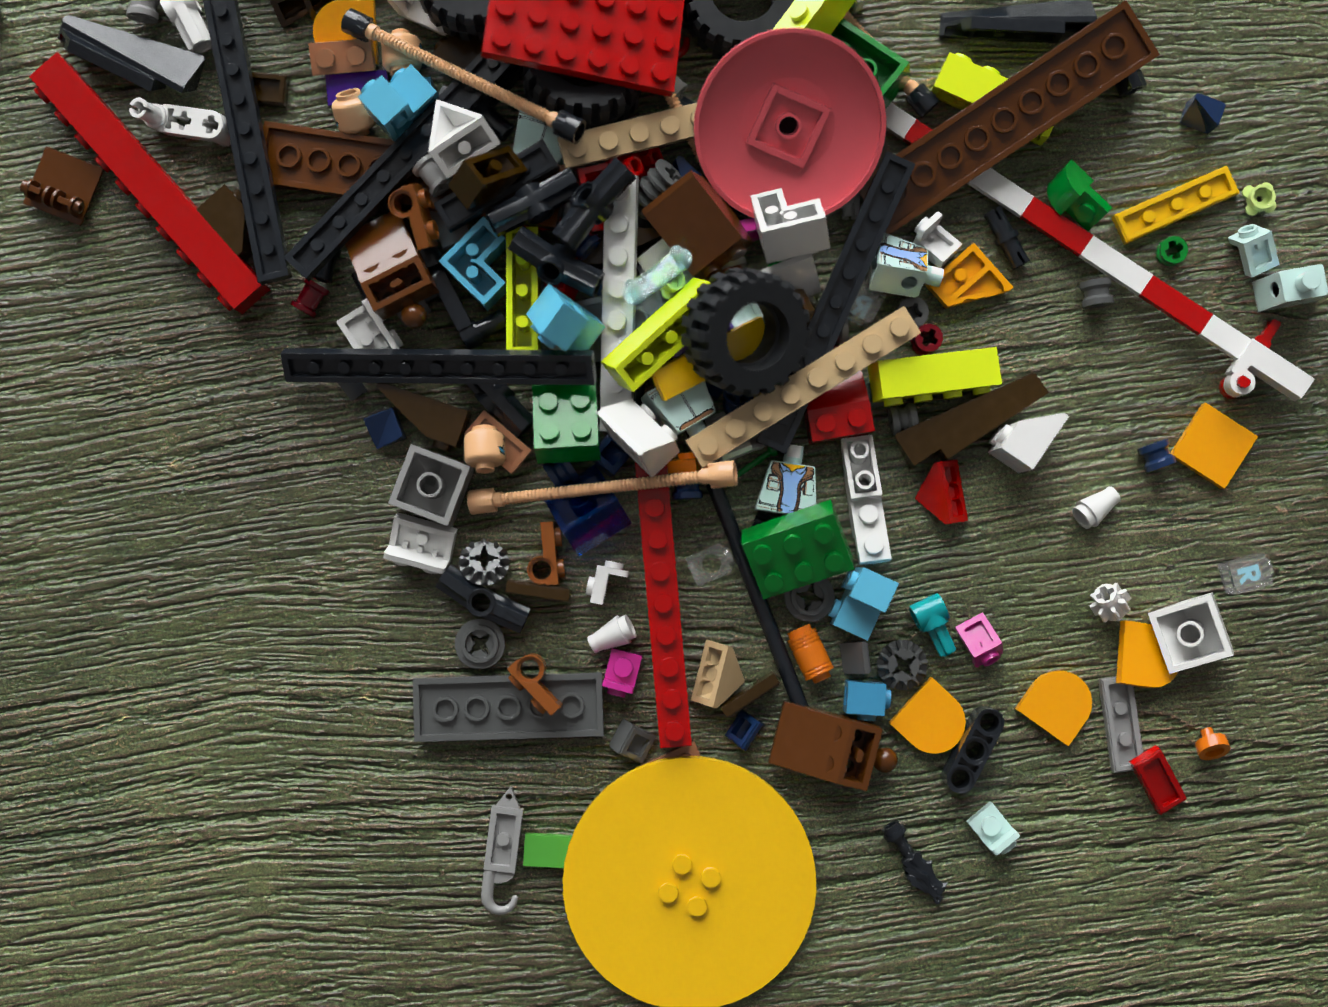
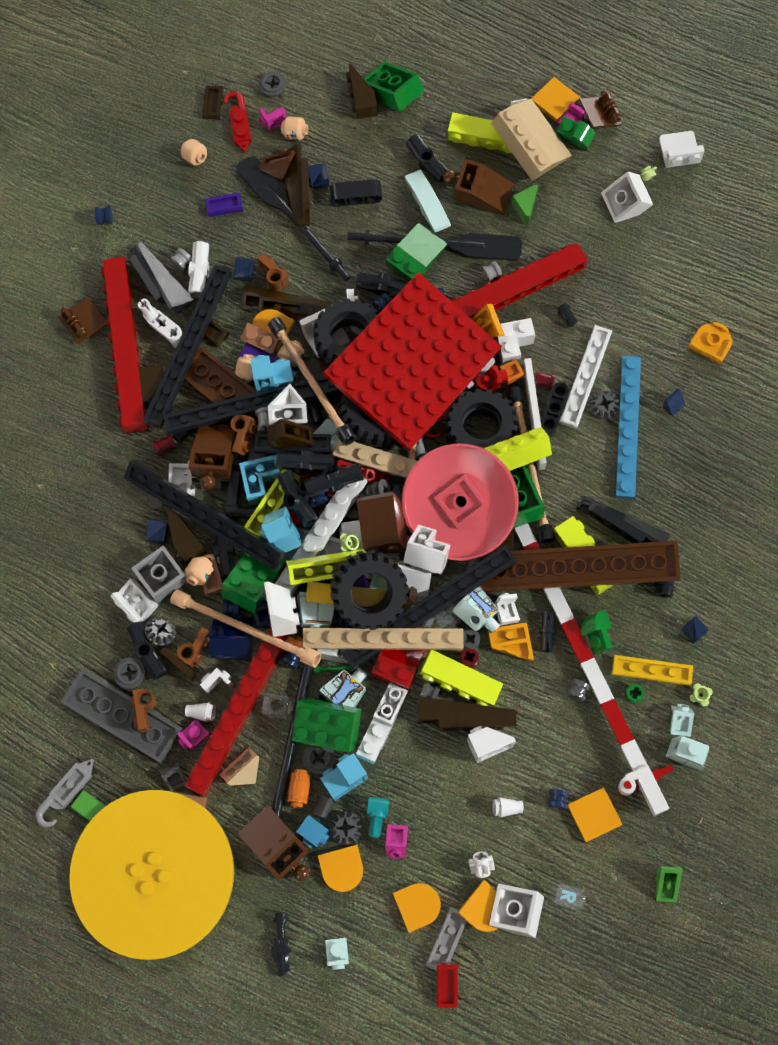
camera: 35 degrees right, 15 degrees down
clear light blue piece [623,245,693,305] -> none
dark brown tile [720,671,780,718] -> none
dark blue slope [725,709,765,751] -> none
red slope [915,460,968,525] -> none
black beam [941,706,1005,794] -> none
orange tile [1195,727,1231,760] -> none

